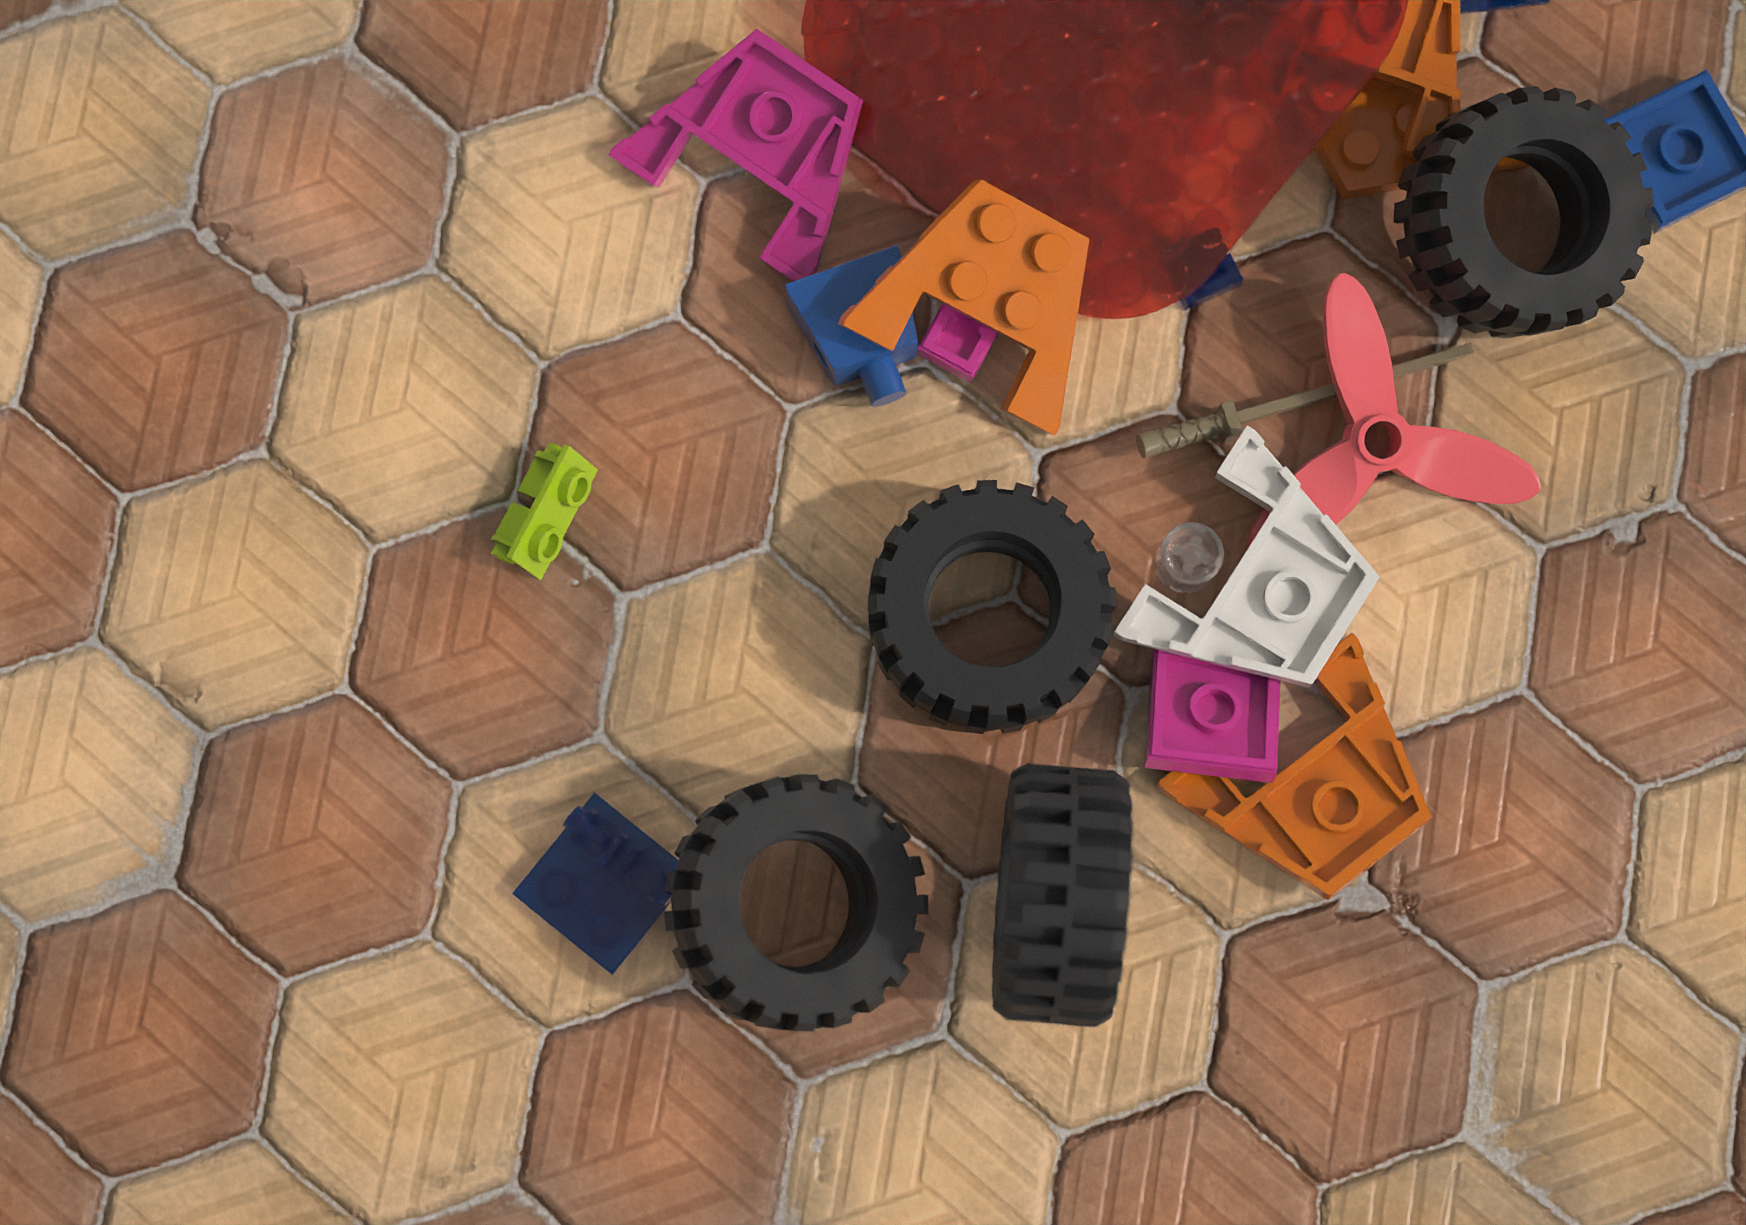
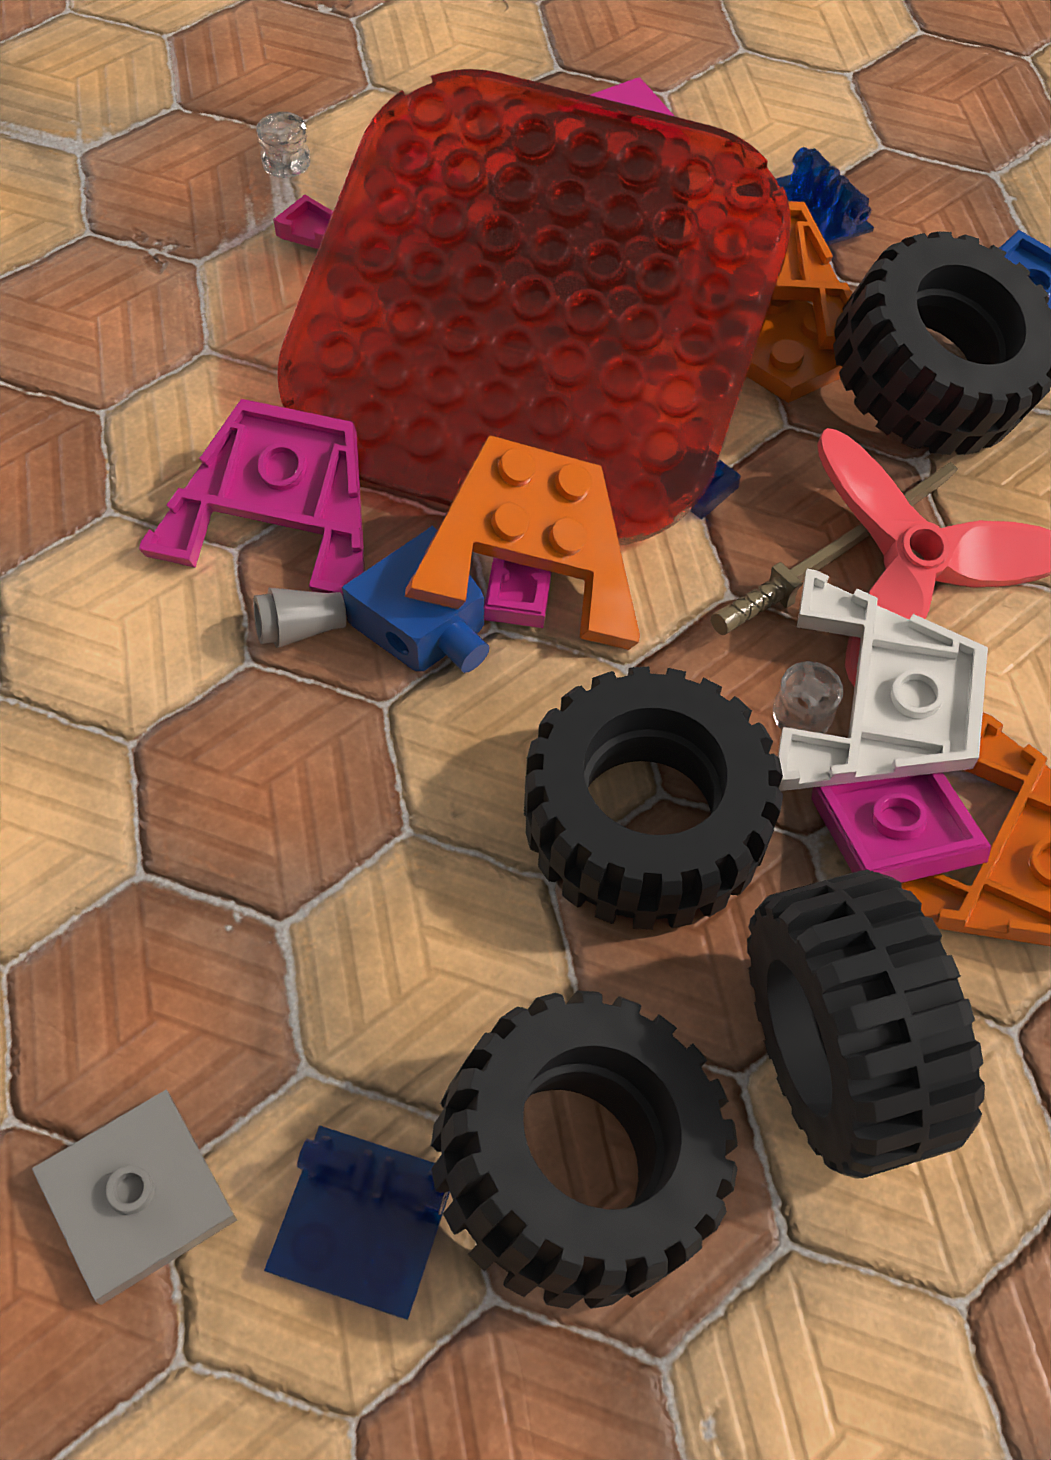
camera: 20 degrees left, 20 degrees down
lime hinge [491,442,598,580] -> none
none -> light grey plate [32,1089,237,1305]
none -> light grey cone [253,587,346,648]

